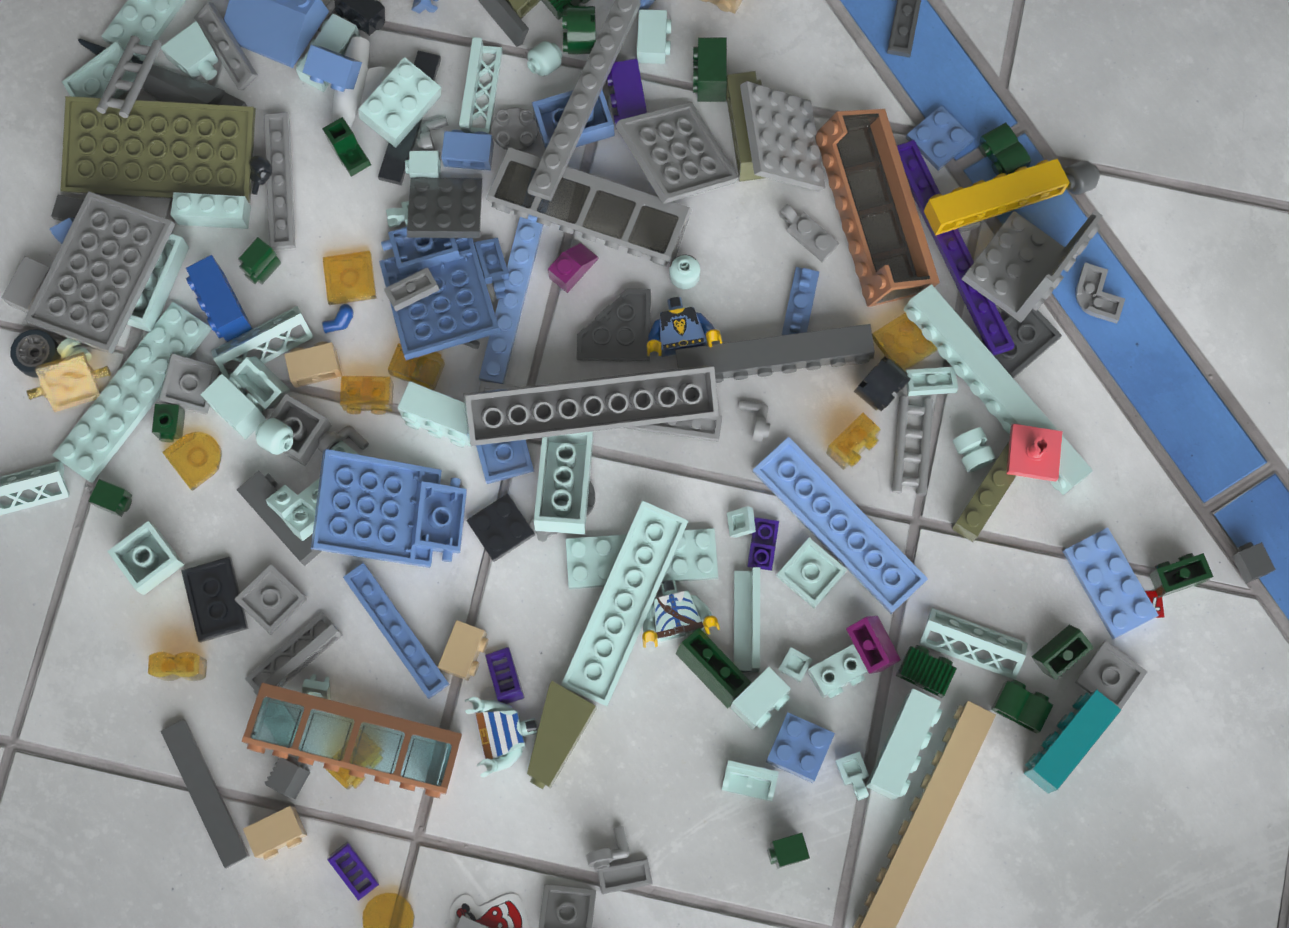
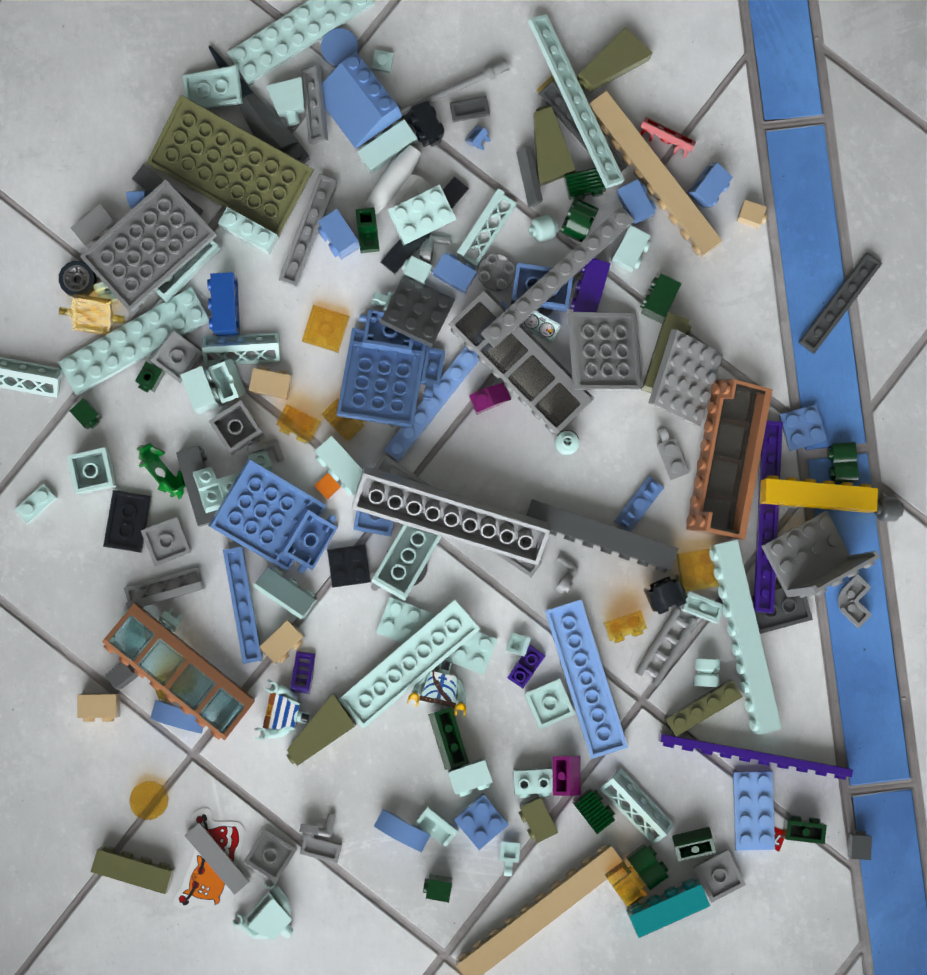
camera: 20 degrees right, 10 degrees up
light grey bar [96,36,162,118] -> none
clear yellow brick [148,652,207,681] -> none
dark grey tile [161,719,249,869] -> none
clear yellow tile [162,432,222,491] -> none
dark green brick [238,237,281,285] -> none
black piece [249,156,272,195] -> none
light aqua head [255,418,293,455] -> none
medium blue brick [303,45,362,92] -> none
blue arm [322,304,354,333] -> none
dark purple slope [327,842,379,901] -> none
light grey plate [384,267,439,311] -> none
dark grey plate [576,289,651,361] -> none
torso [647,297,722,357] -> none
light aqua fence [734,567,760,672] -> none
light aqua plate [778,647,813,682] -> none
light aqua brick [865,688,942,800] -> none
coral tile [1006,424,1063,482] -> none
none -> light aqua plate [15,484,57,524]
none -> green piece [137,443,186,499]
none -> medium blue brick [150,700,207,734]
none -> light aqua slope [253,567,317,619]
none -> orange tile [314,473,341,500]
none -> medium blue brick [317,209,360,260]
none -> medium blue brick [374,809,431,852]
none -> olive brick [518,797,558,843]
none -> slope [522,311,561,343]
none -> clear yellow brick [604,861,647,908]
none -> dark purple plate [658,733,853,780]

